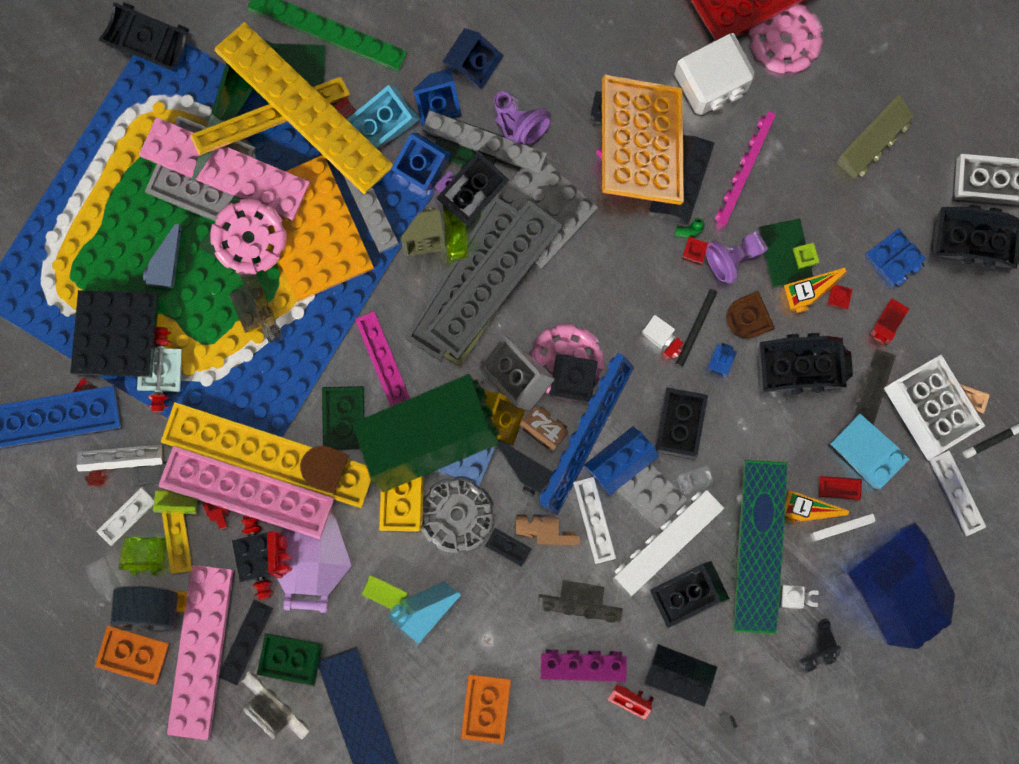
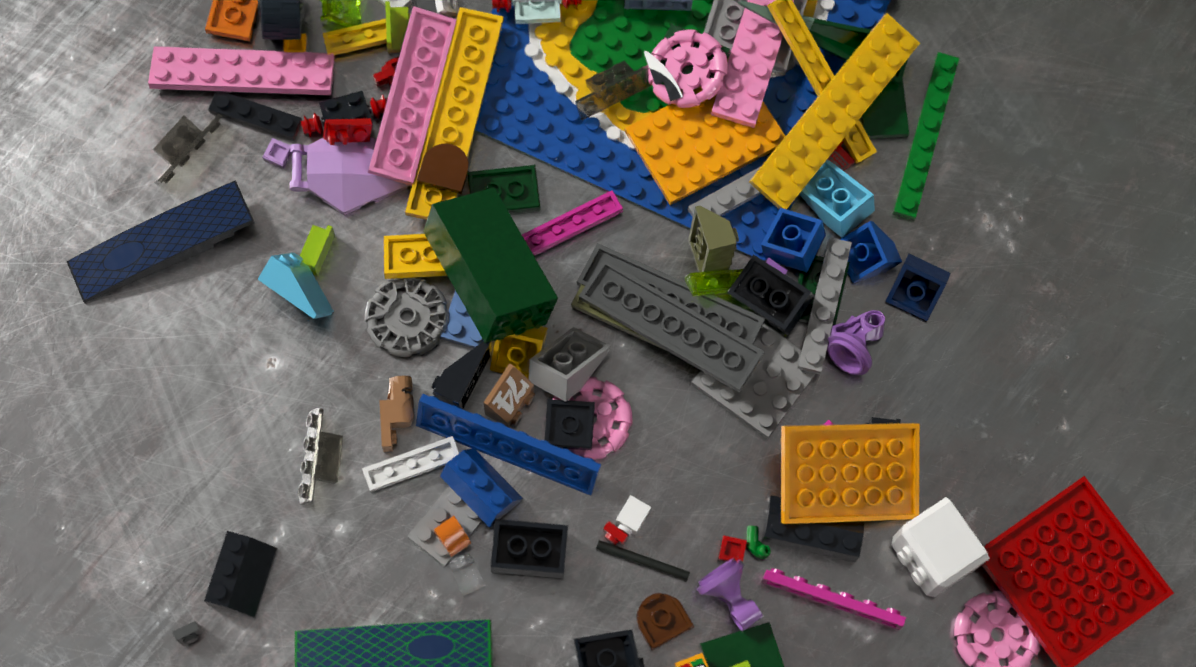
camera: 80 degrees right, 10 degrees down
dark green tile [257,633,323,686] -> none
orange plate [461,675,511,744] -> none
black plate [485,528,532,567] -> none
magenta brick [540,649,627,682] -> none
red plate [608,684,654,720] -> none
white brick [614,490,724,596] -> none
black slope [650,561,730,628] -> none
blue brick [707,343,737,378] -> none
none -> lavender tile [262,138,291,169]
none -> orange brick [434,516,471,557]
none -> sticker [644,51,683,101]

